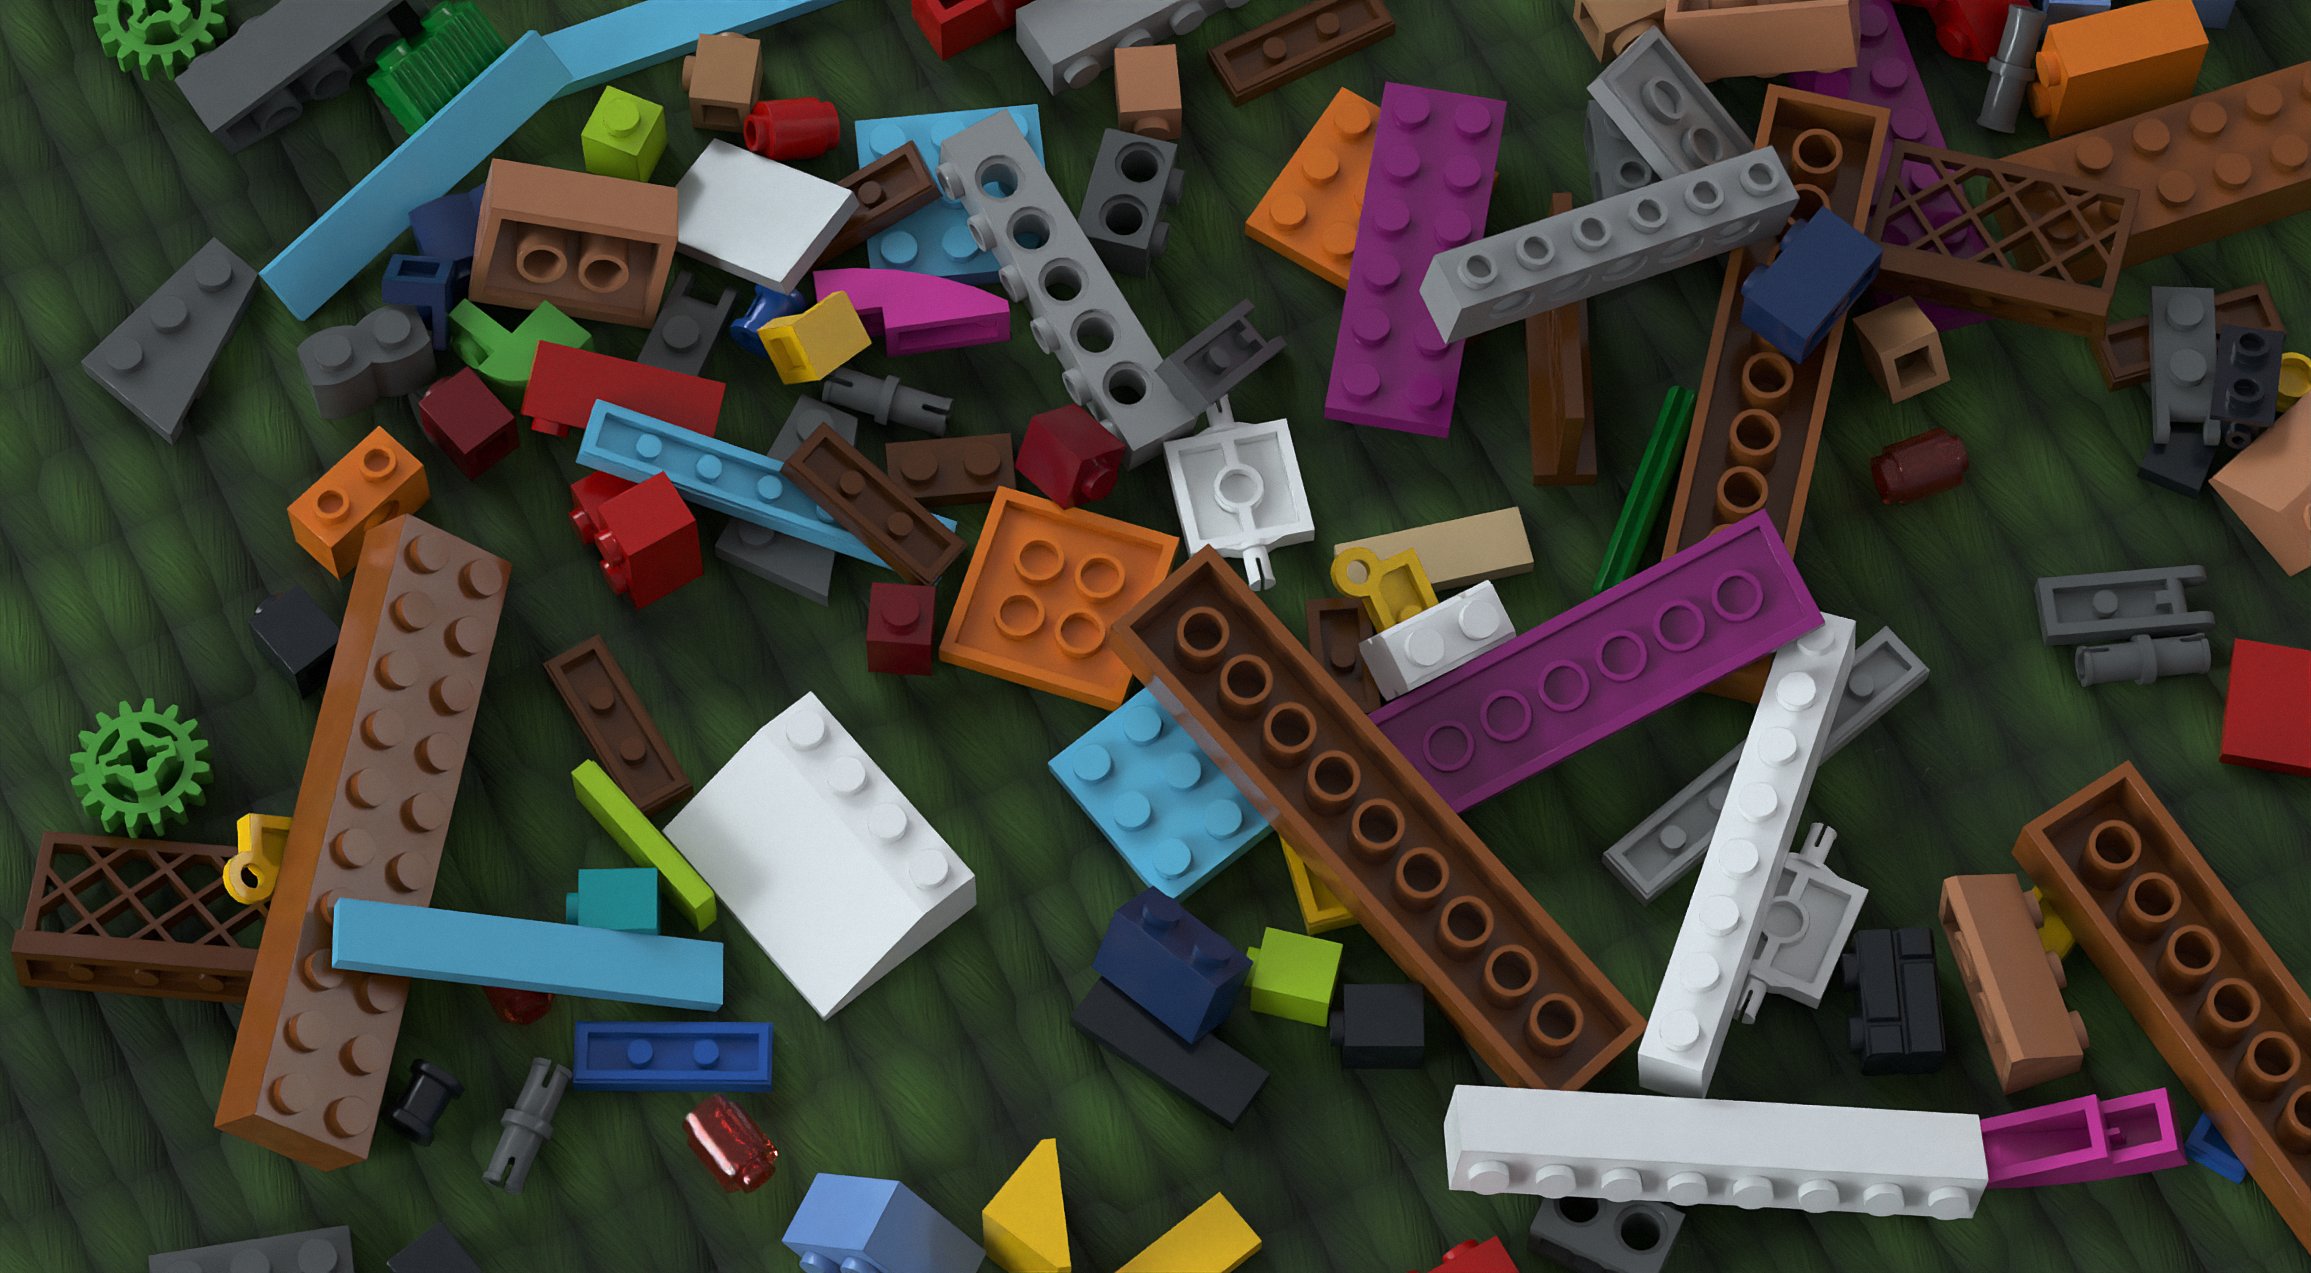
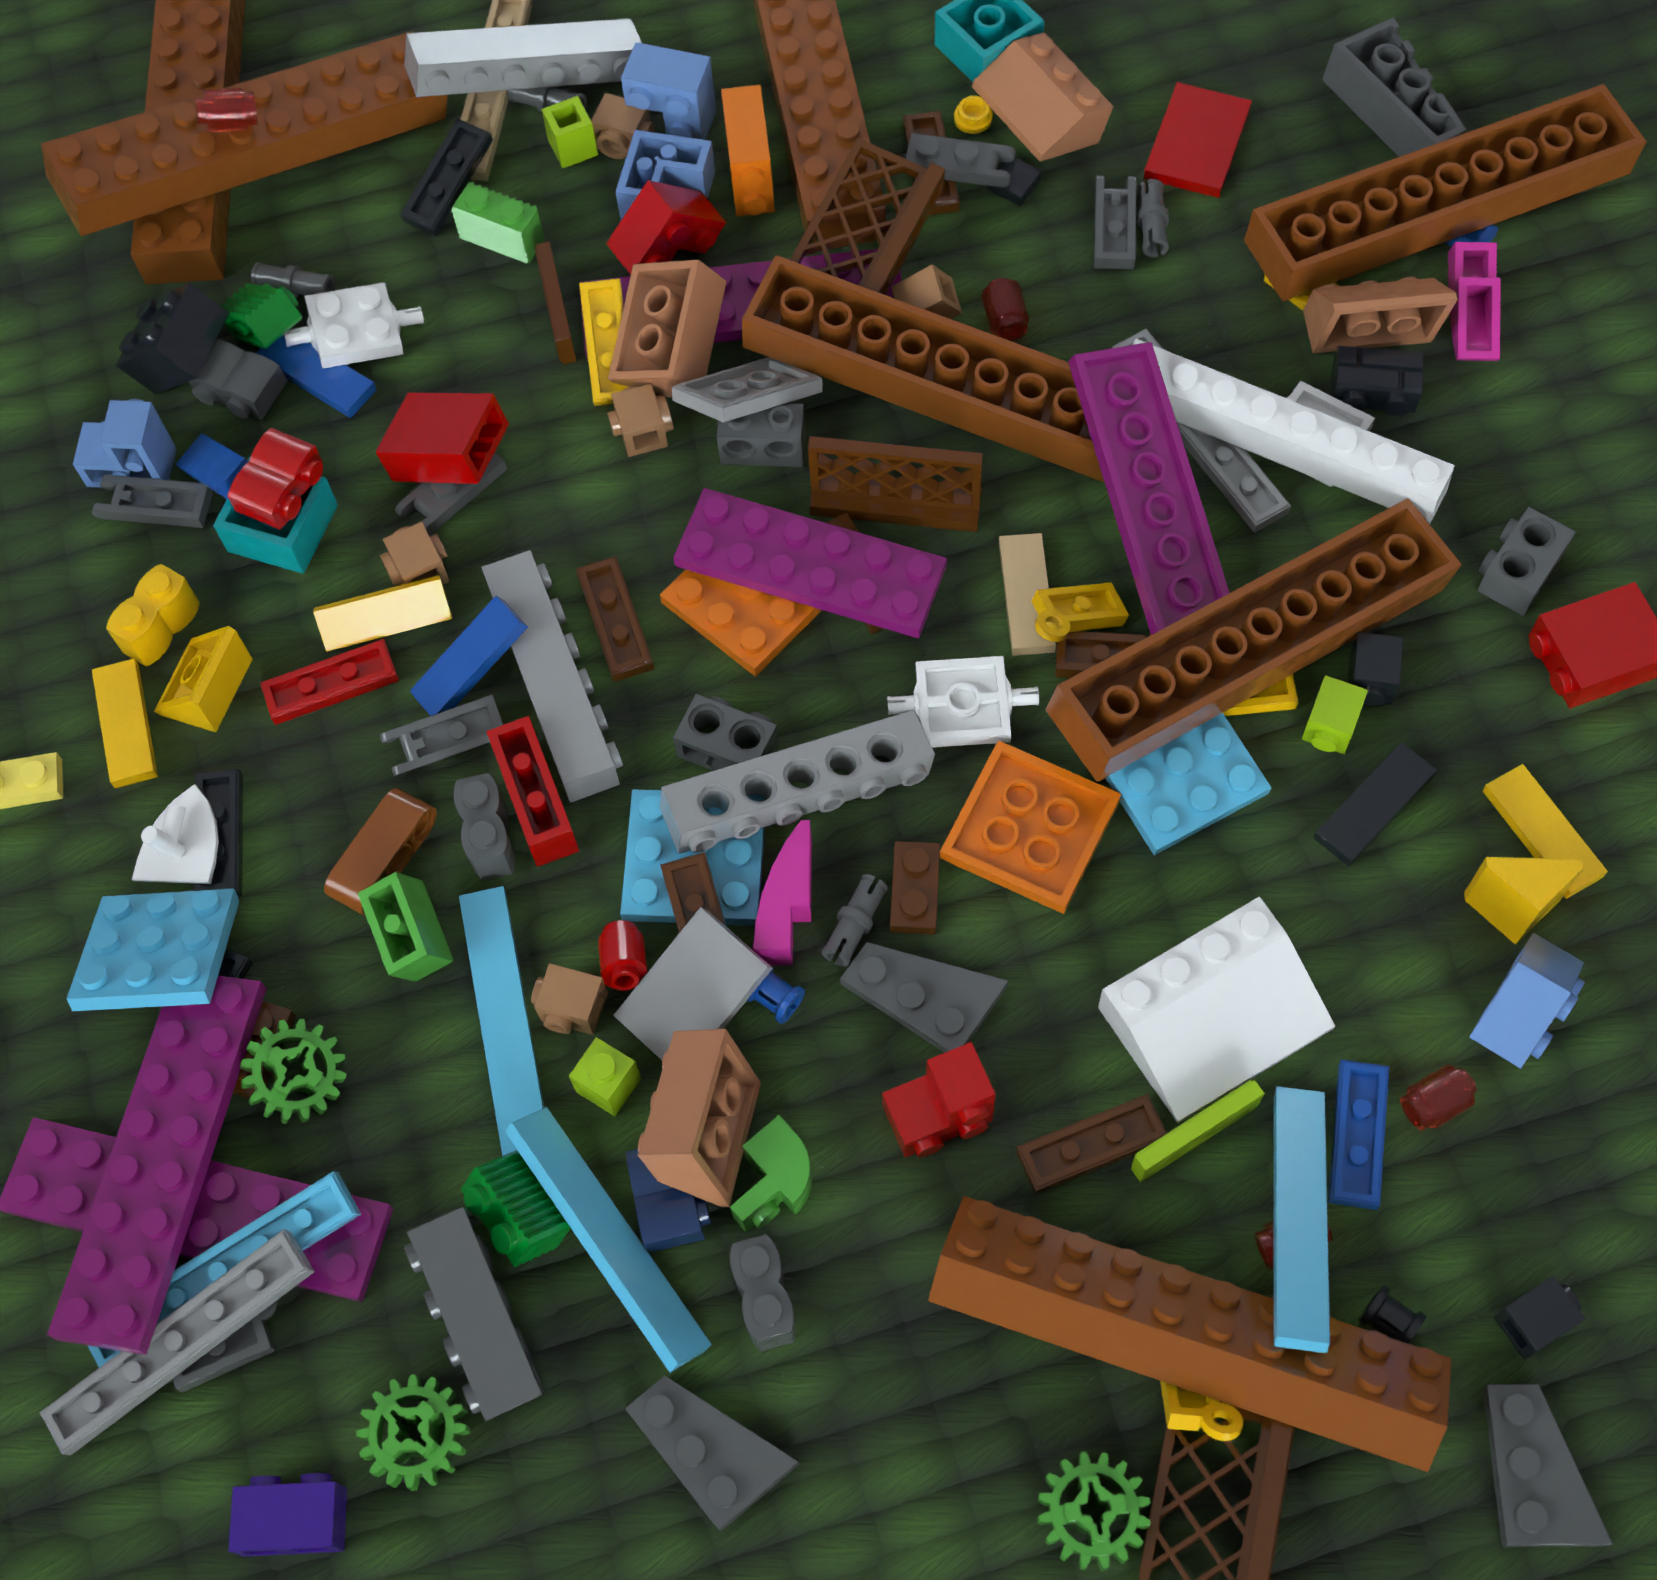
camera: 75 degrees left, 0 degrees up
black brick [247,583,341,700] -> none
orange brick [287,426,431,581] -> none
dark blue panel [382,254,455,351] -> none
dark red brick [418,366,520,482] -> none
dark grey pin [481,1057,573,1196] -> none
red brick [520,340,726,438] -> none
teal brick [566,868,662,936] -> none
medium azure tile [576,399,957,585] -> none
dark grey hinge [636,270,741,378] -> none
yellow panel [756,291,872,385] -> none
reddish brown tile [779,421,967,586] -> none
dark red brick [866,582,937,677] -> none
dark red brick [1014,403,1126,510] -> none
dark blue brick [1092,885,1254,1044] -> none
nougat brick [1114,44,1182,141] -> none
dark grey hinge [1154,297,1288,418] -> none
white brick [1359,580,1517,701] -> none
light grey brick [1419,145,1800,344] -> none
white brick [1444,1085,1989,1220] -> none
green axle [1591,386,1699,598] -> none
dark blue brick [1740,206,1884,365] -> none
dark grey pin [1977,4,2048,133] -> none
black hinge [2210,324,2285,449] -> none

